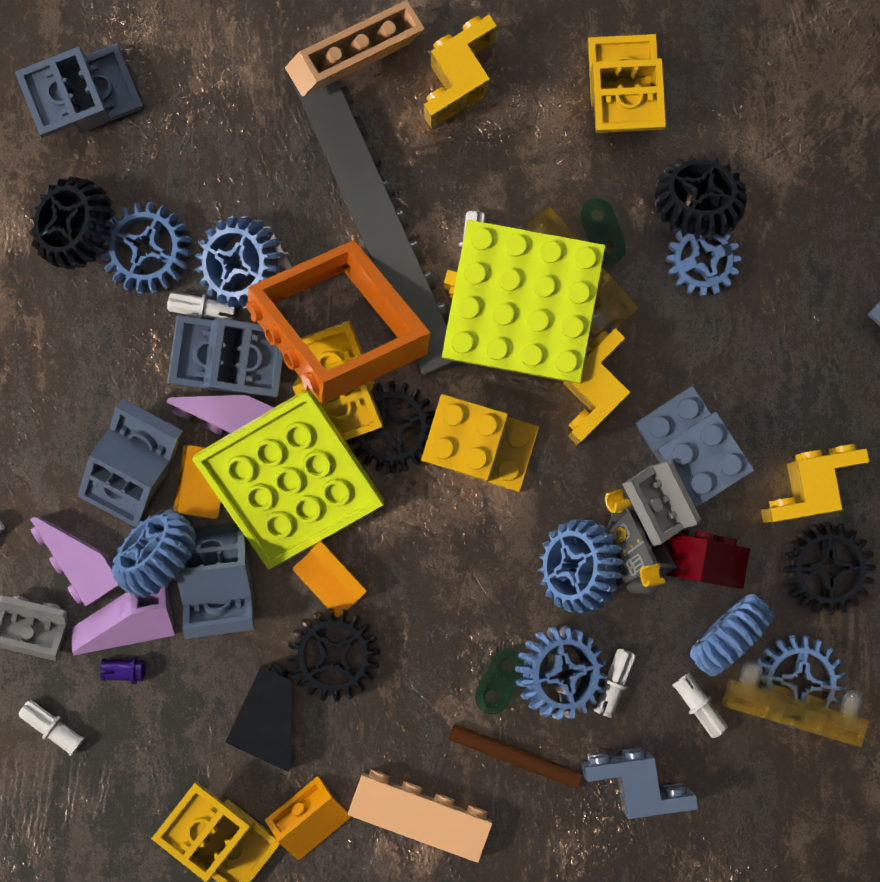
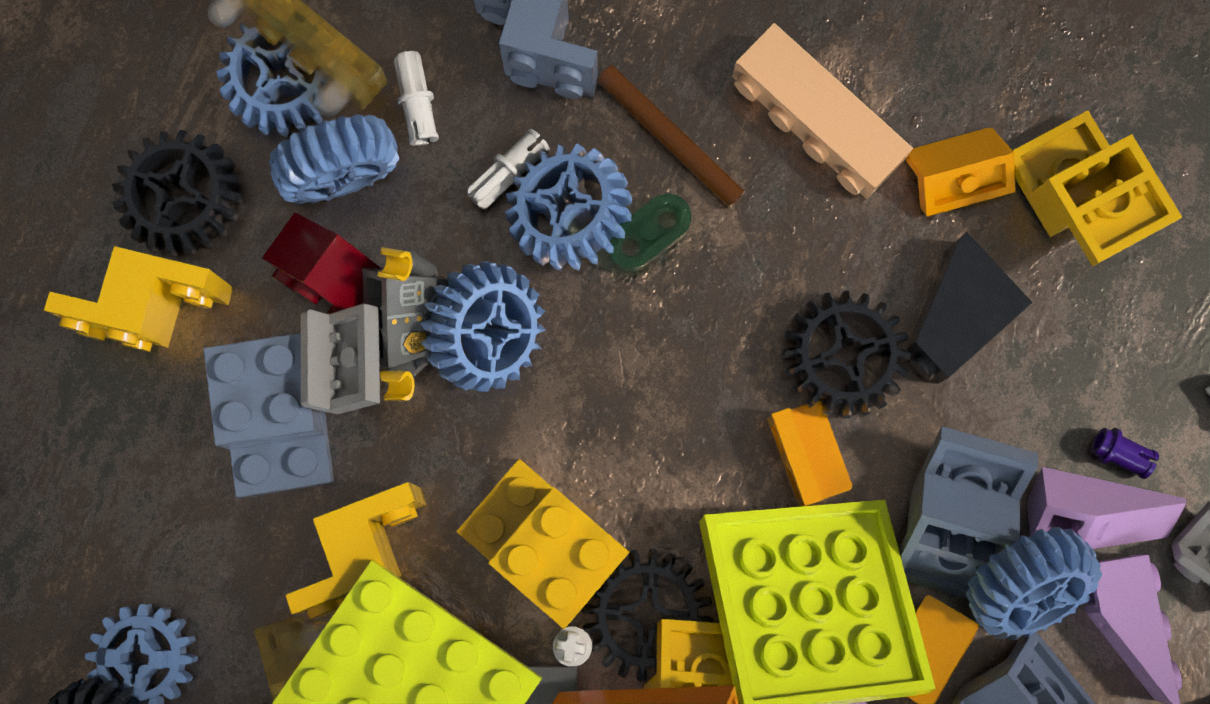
camera: 160 degrees left, 5 degrees down
none -> white axle [553,627,592,667]

